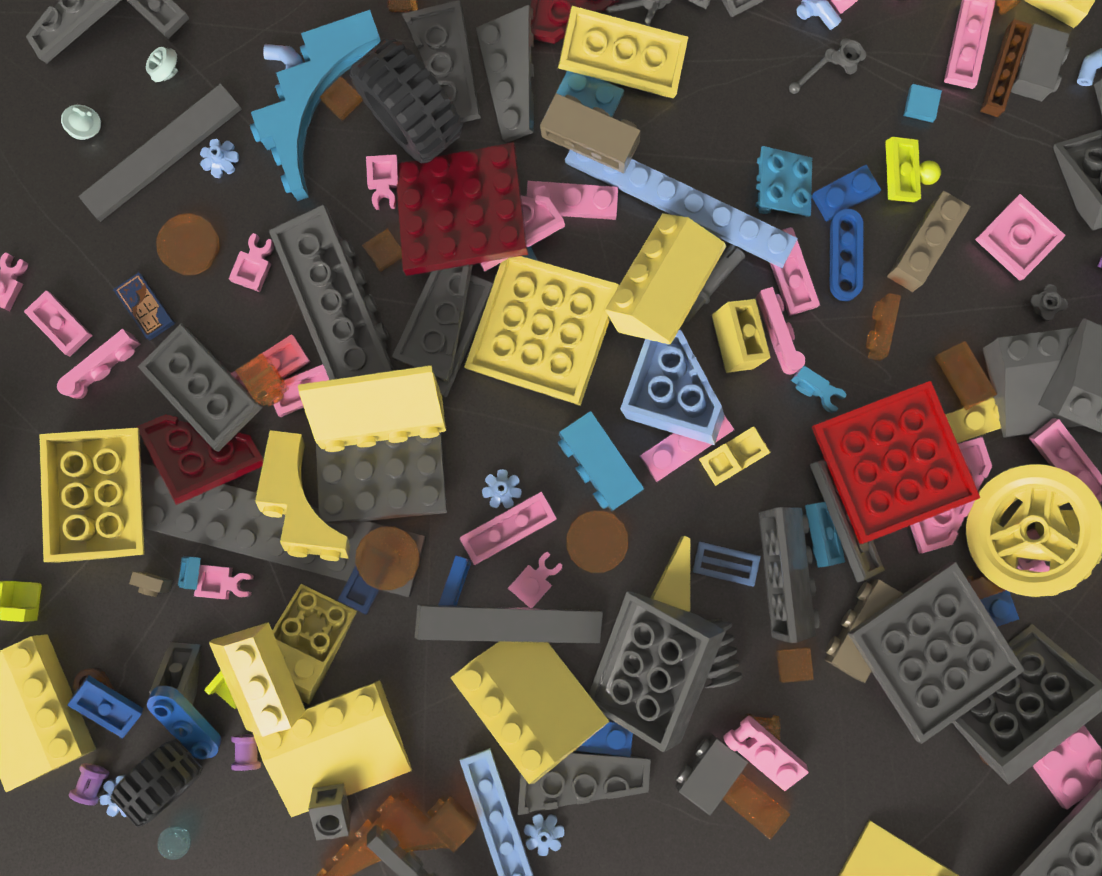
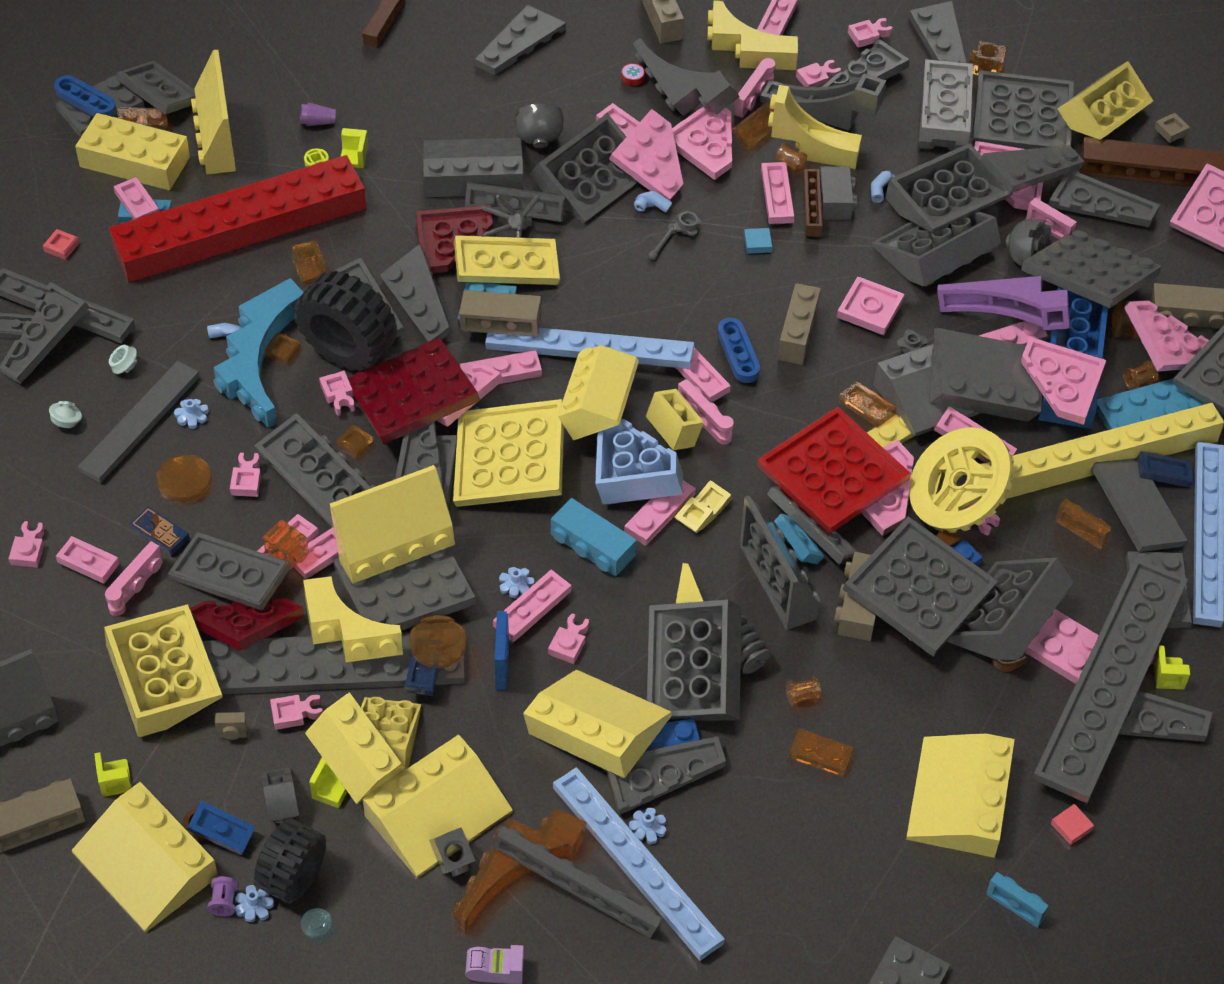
camera: 20 degrees left, 30 degrees down
blue plate [147,686,222,759] -> none
dark azure tile [178,556,201,590] -> none
medium lavender bush [231,734,261,771] -> none
dark grey tile [414,604,603,643] -> none
clear orange tile [566,511,628,573] -> none
dark grey brick [676,734,748,816] -> none
dark grey axle [684,244,745,322] -> none
medium blue tile [692,542,761,587] -> none
bright pink plate [723,716,809,791] -> none
dark azure hinge [756,146,812,217] -> none
clear orange tile [777,647,814,683] -> none
dark azure plate [791,366,847,413] -> none
blue plate [811,165,881,222] -> none
clear orange plate [866,293,901,361] -> none
neon yellow plate [886,137,941,202] -> none

